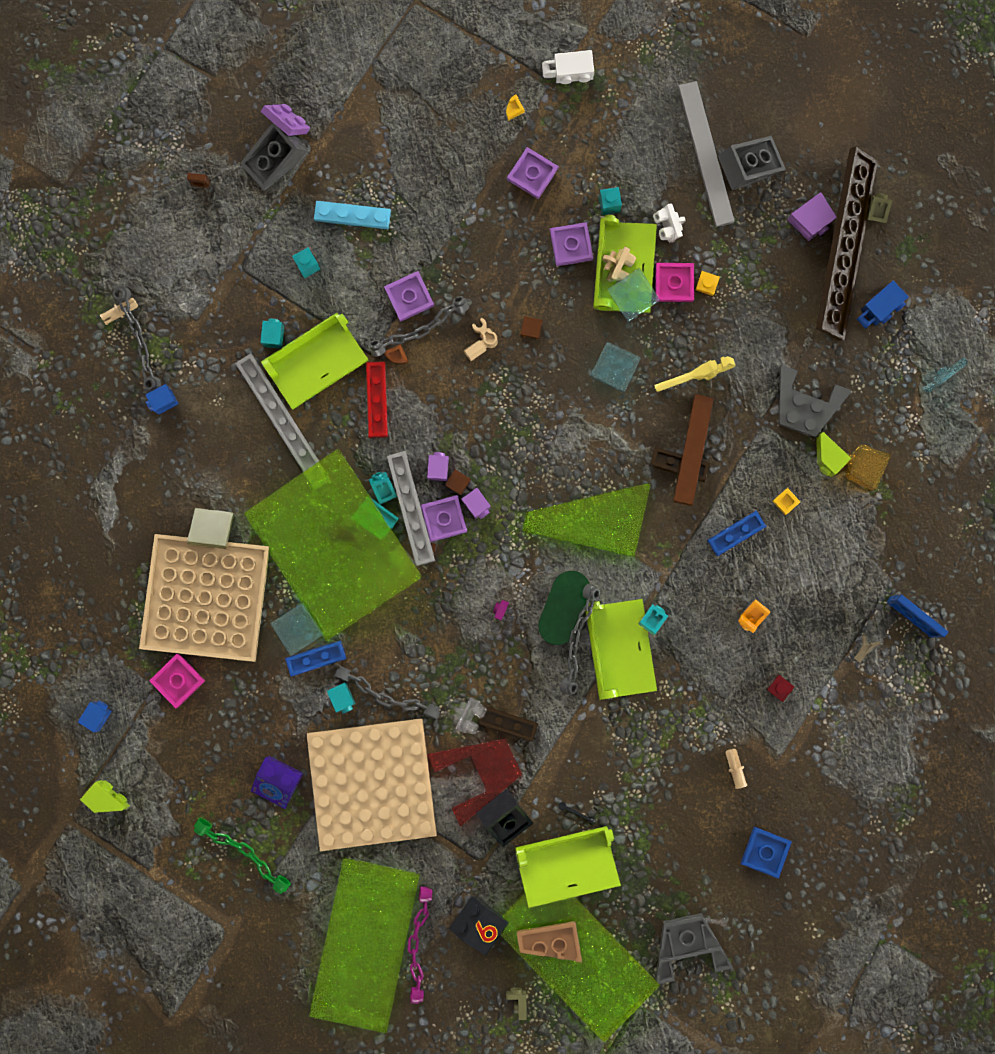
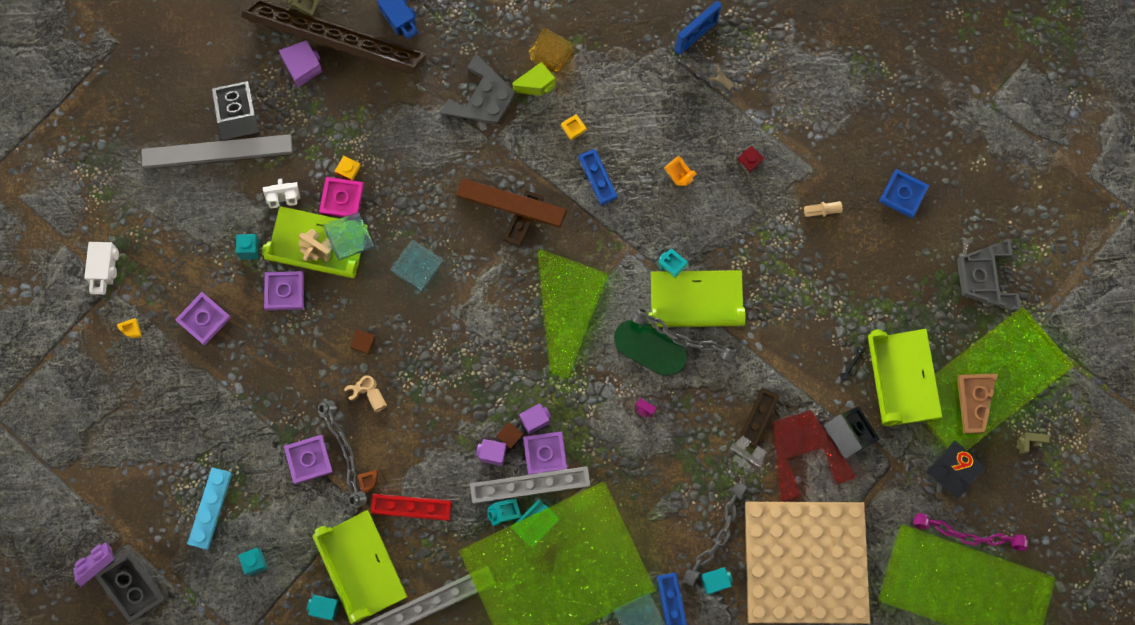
camera: 85 degrees left, 10 degrees down
light yellow piece [655,356,736,392] -> none

